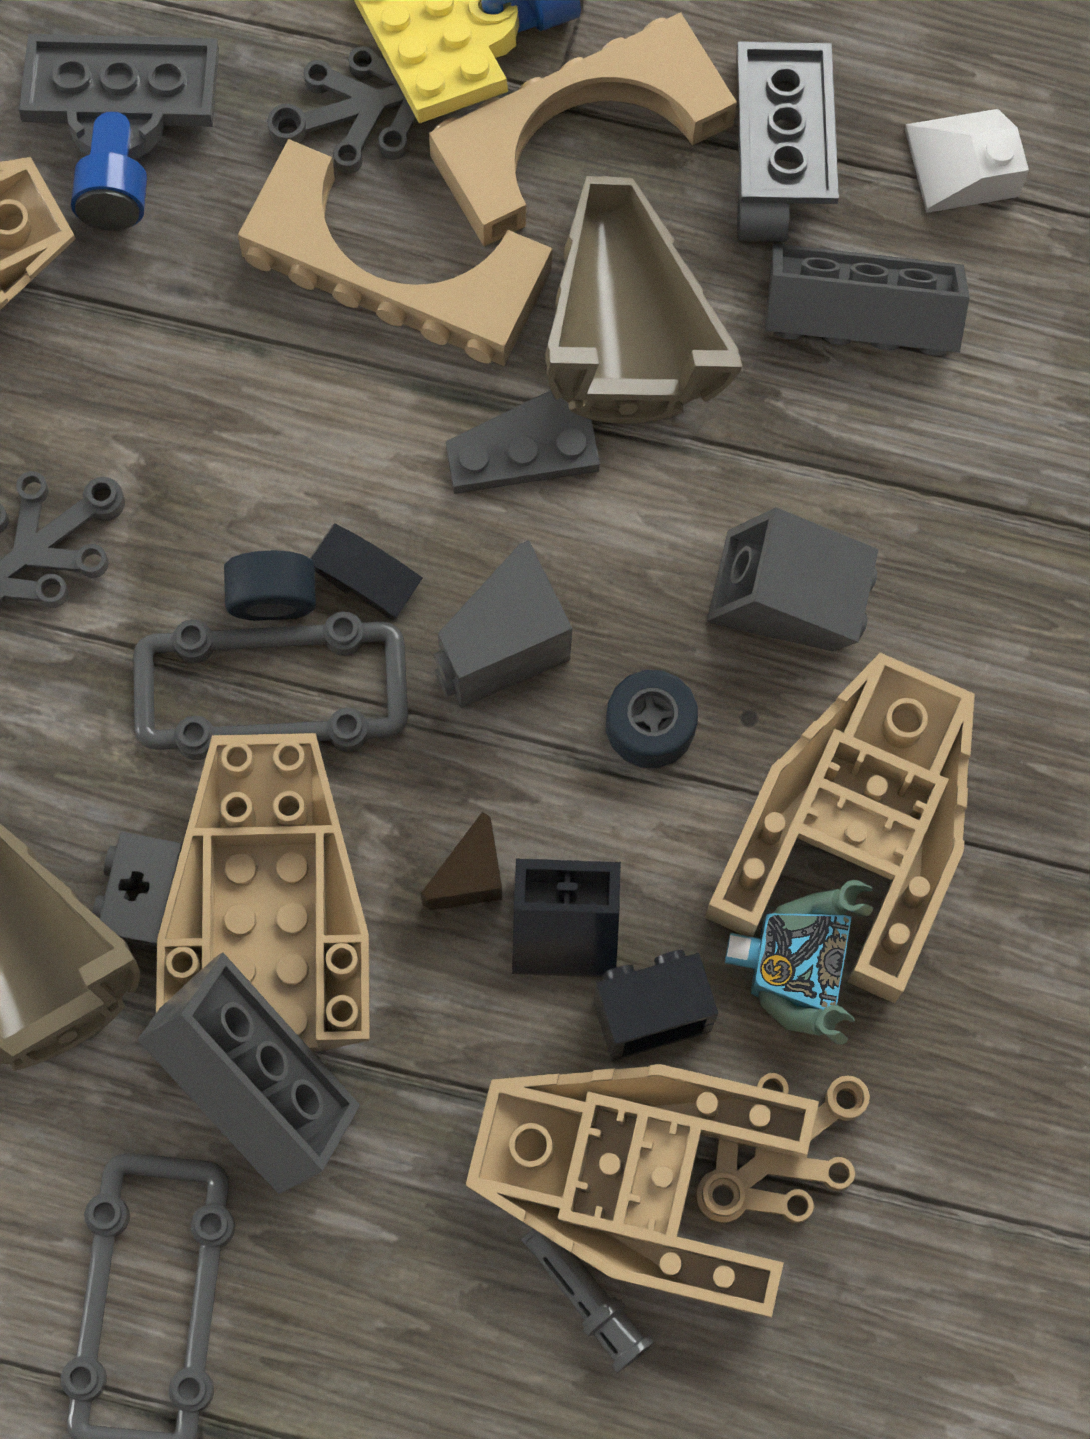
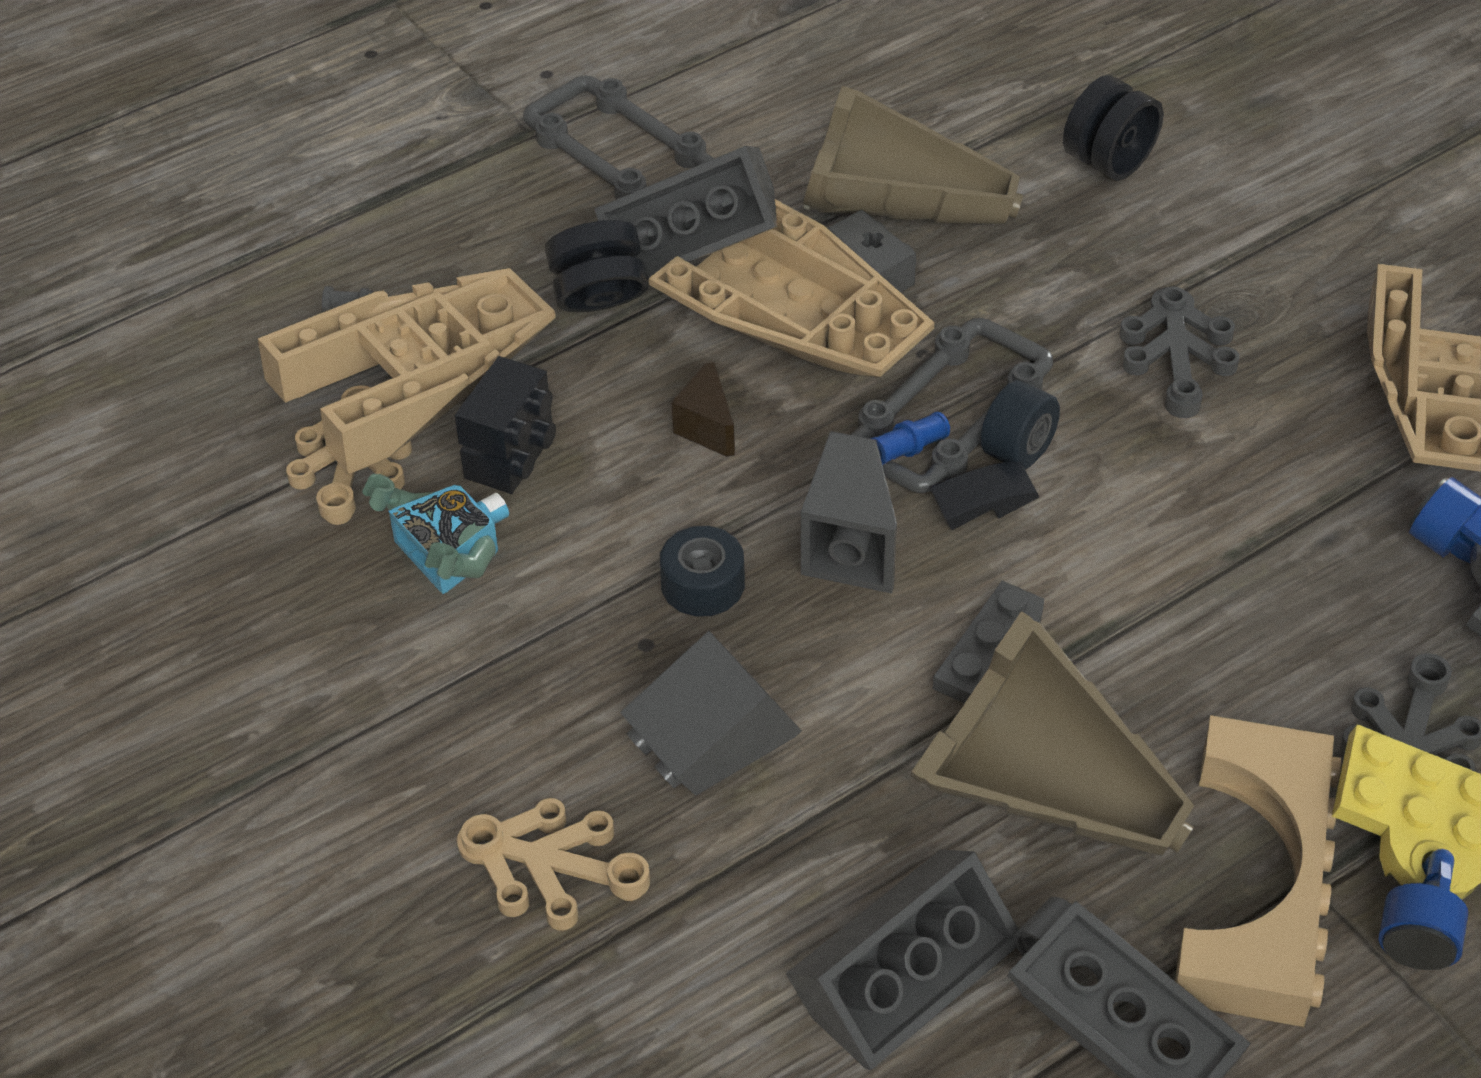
camera: 135 degrees right, 25 degrees down
tan arch [238,139,552,366] -> none
black slope [512,858,621,977] -> none
tan wedge [705,653,975,1003] -> none
none -> tan plant [457,798,650,930]
none -> black wheel [545,220,649,313]
none -> blue pin [870,412,950,465]

